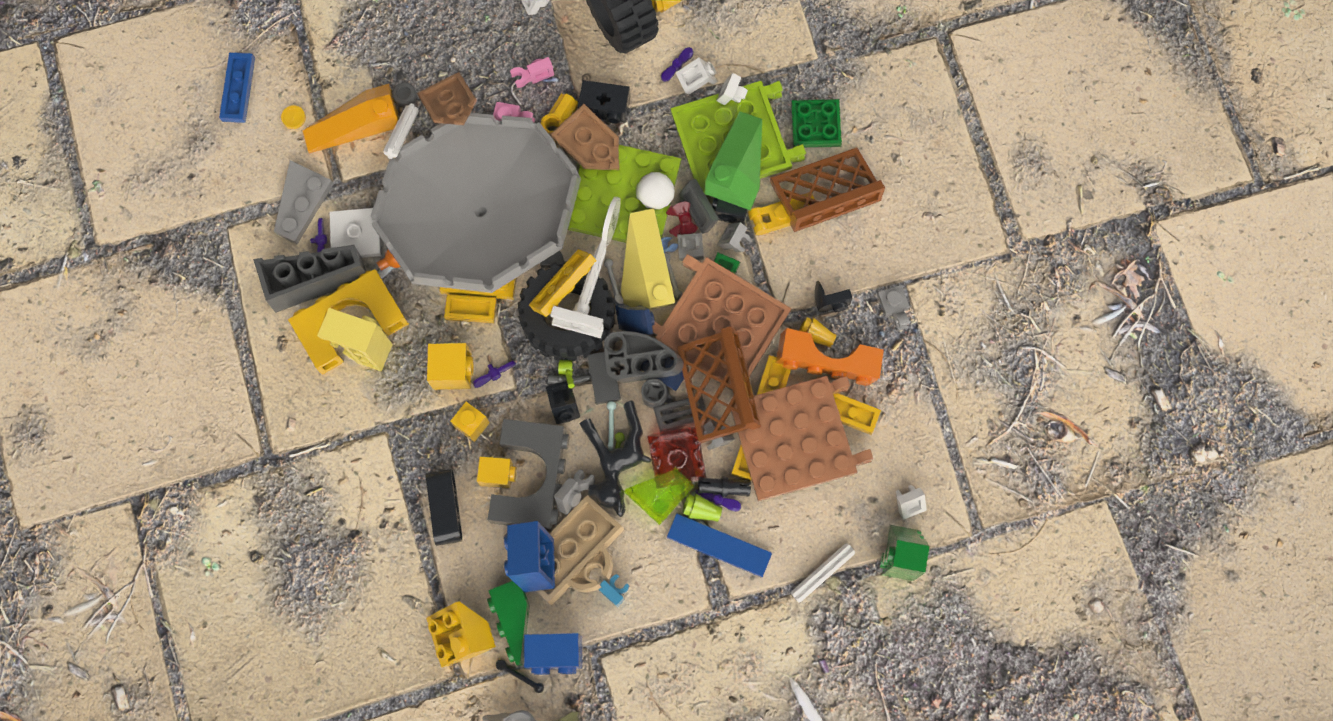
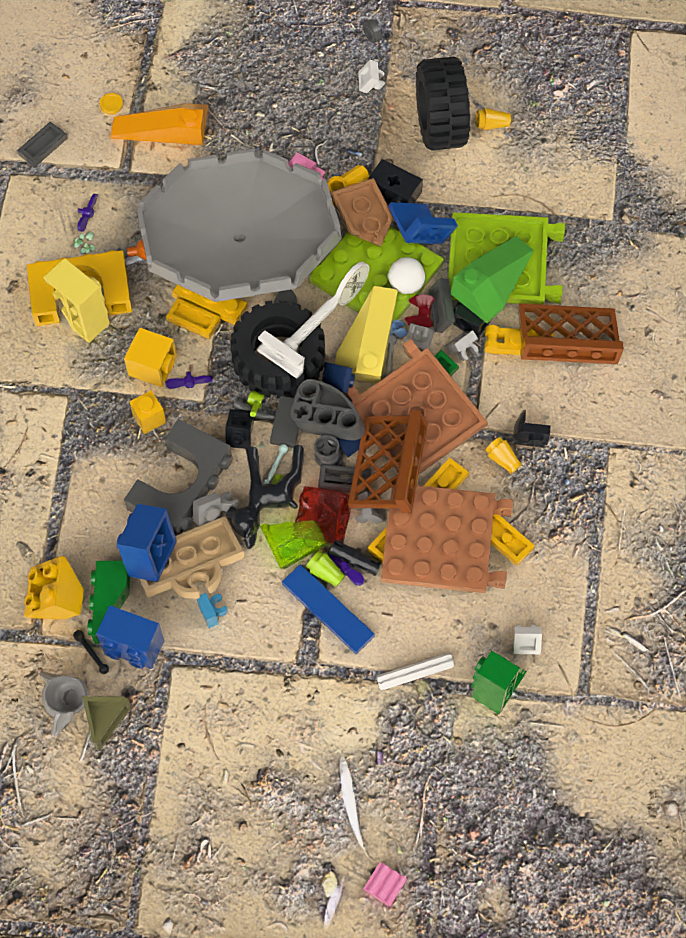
camera: 20 degrees right, 10 degrees down
blue plate [219,52,255,123] -> none
dark grey wedge [253,245,366,313] -> none
light grey wing [274,160,334,245] -> none
white plate [330,208,382,258] -> none
white axle [383,103,419,159] -> none
dark grey tile [392,82,417,108] -> none
medium nougat tile [417,72,477,125] -> none
black beam [426,469,463,546] -> none
yellow brick [477,457,517,489] -> none
bright pink plate [510,57,554,88] -> none
yellow plate [529,249,597,317] -> none
light grey hinge [604,259,623,305] -> none
dark purple piece [661,47,693,82] -> none
white bracket [676,58,717,94] -> none
white tile [716,73,748,105] -> none
orange arch [776,328,884,386] -> none
green tile [791,99,842,148] -> none
light grey plate [877,285,910,331] -> none
none -> dark grey tile [17,121,68,167]
none -> blue bracket [388,202,458,244]

